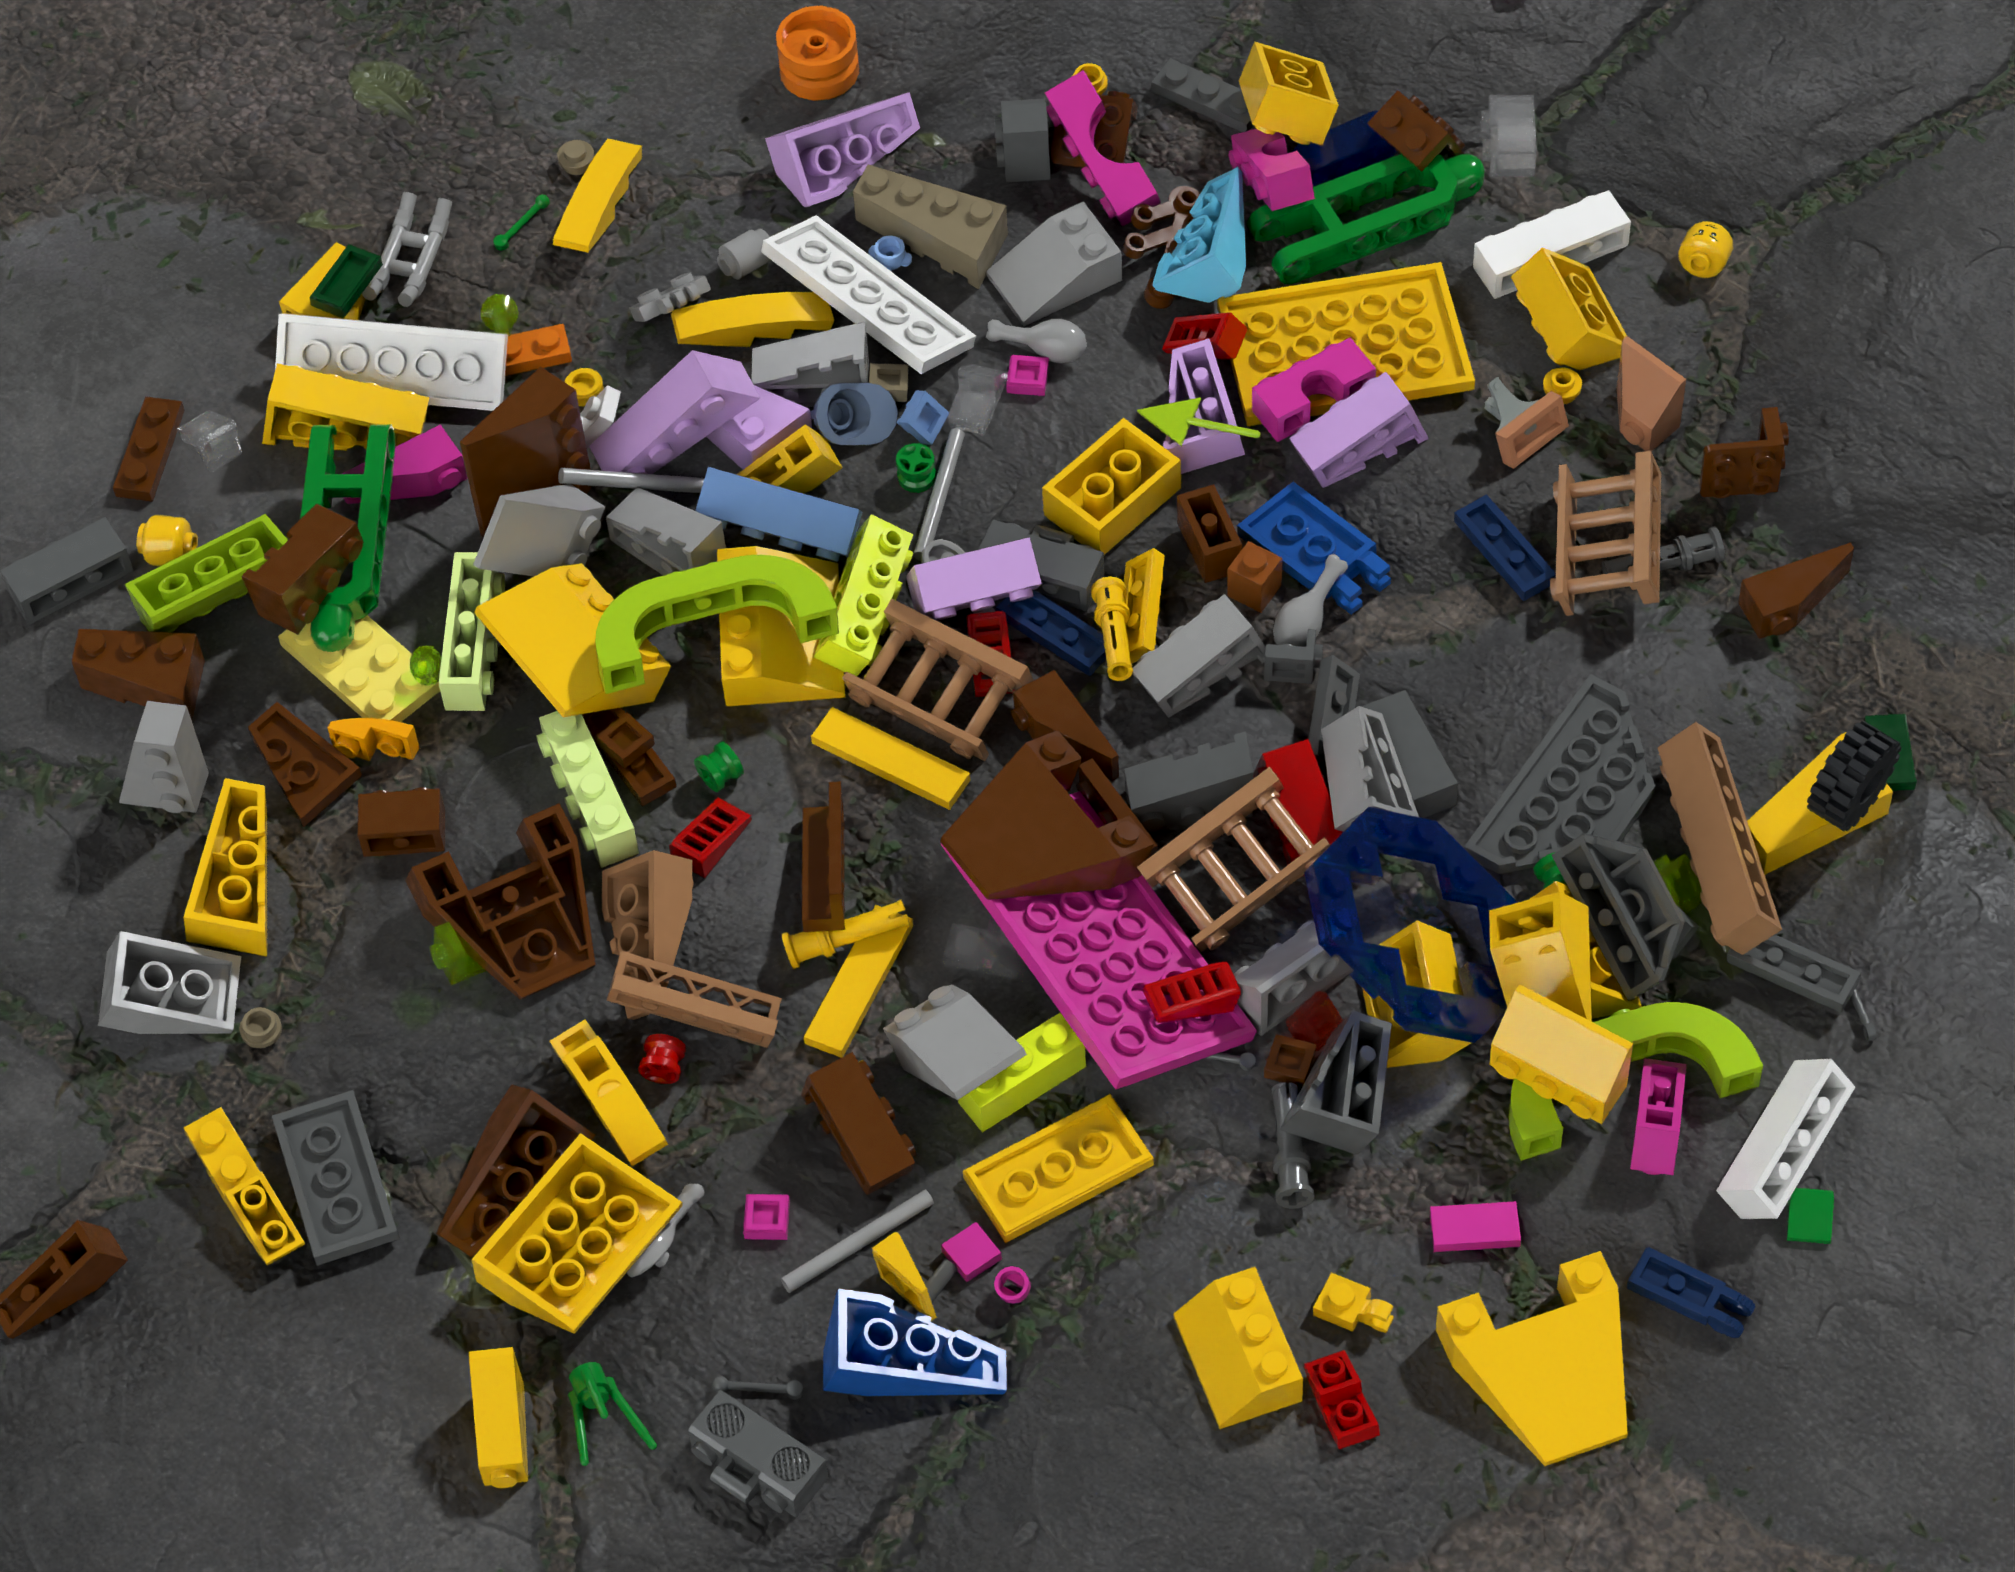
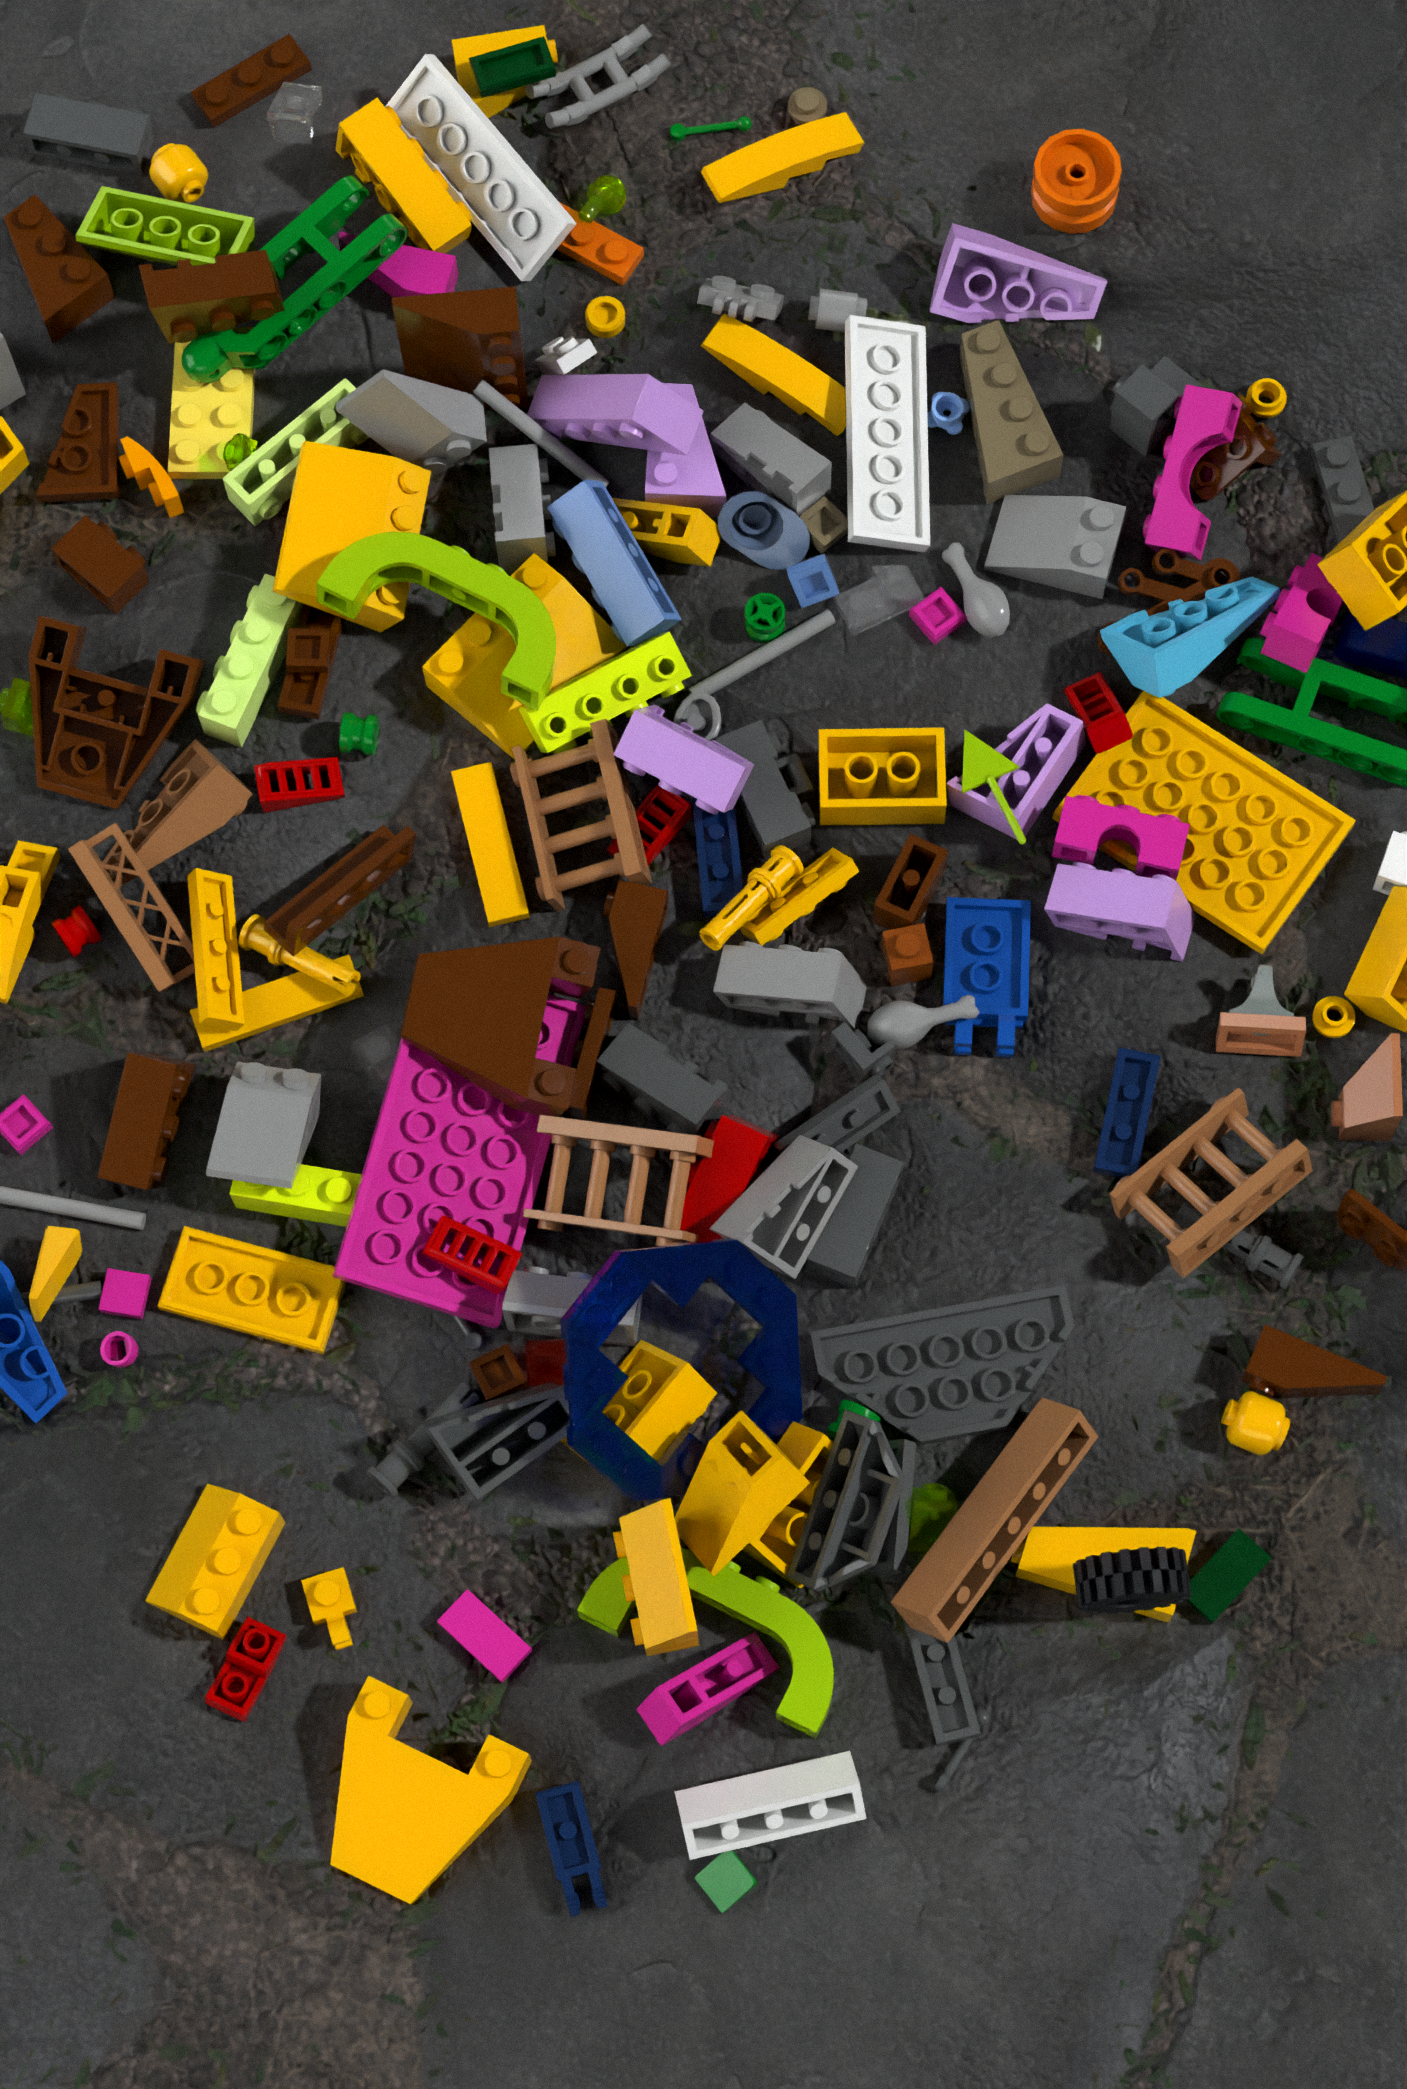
camera: 45 degrees right, 15 degrees up
none -> yellow plate [187,868,245,1031]
none -> yellow head [1221,1391,1290,1456]

